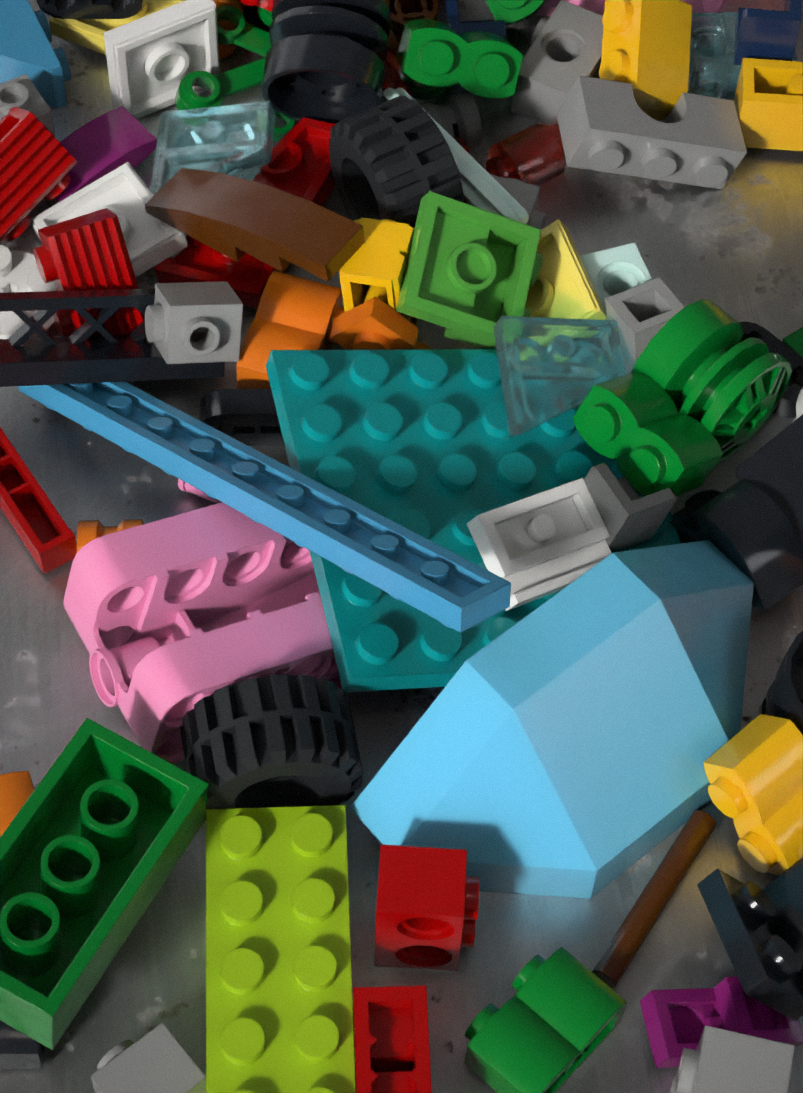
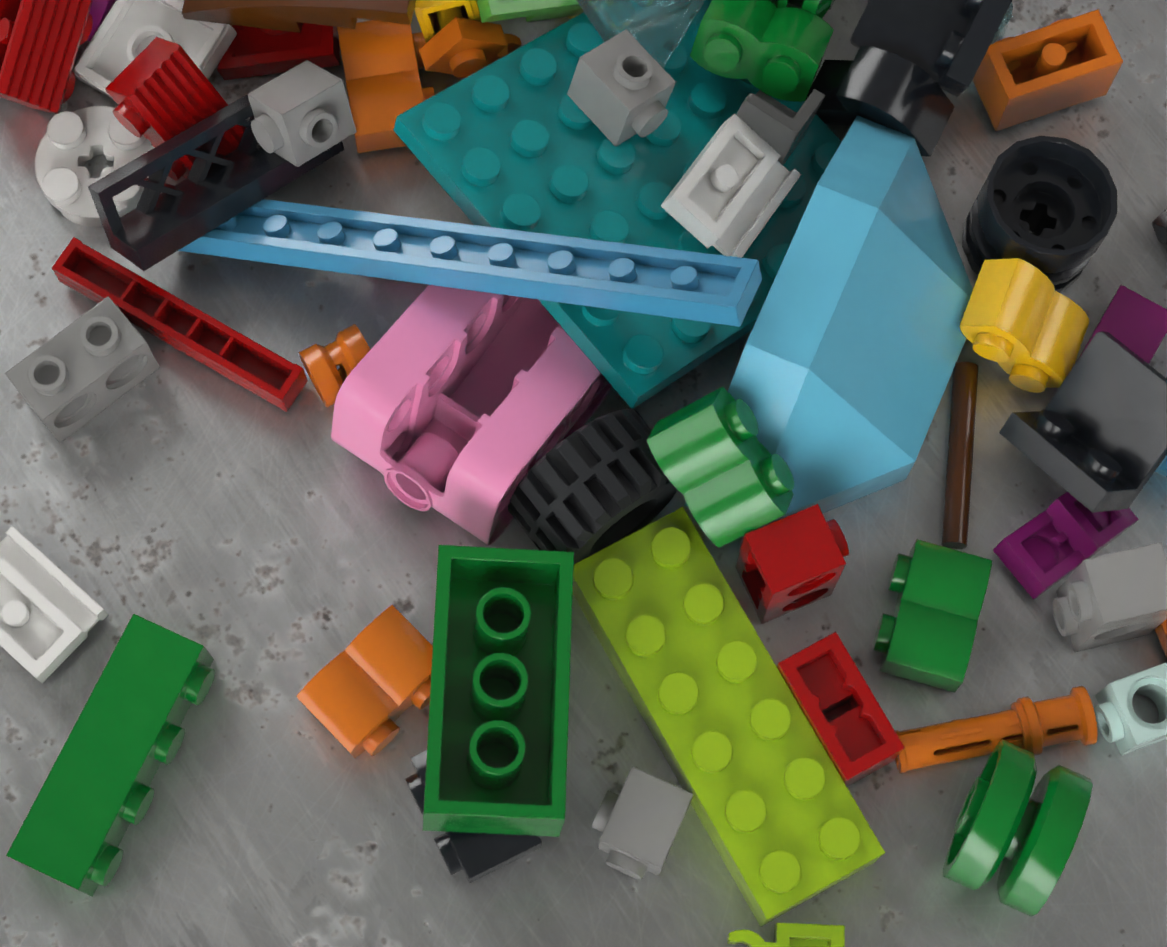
camera: 25 degrees left, 15 degrees up
black beam [199,389,284,446] -> none
none -> light grey brick [567,29,676,147]
none -> green brick [647,386,794,548]

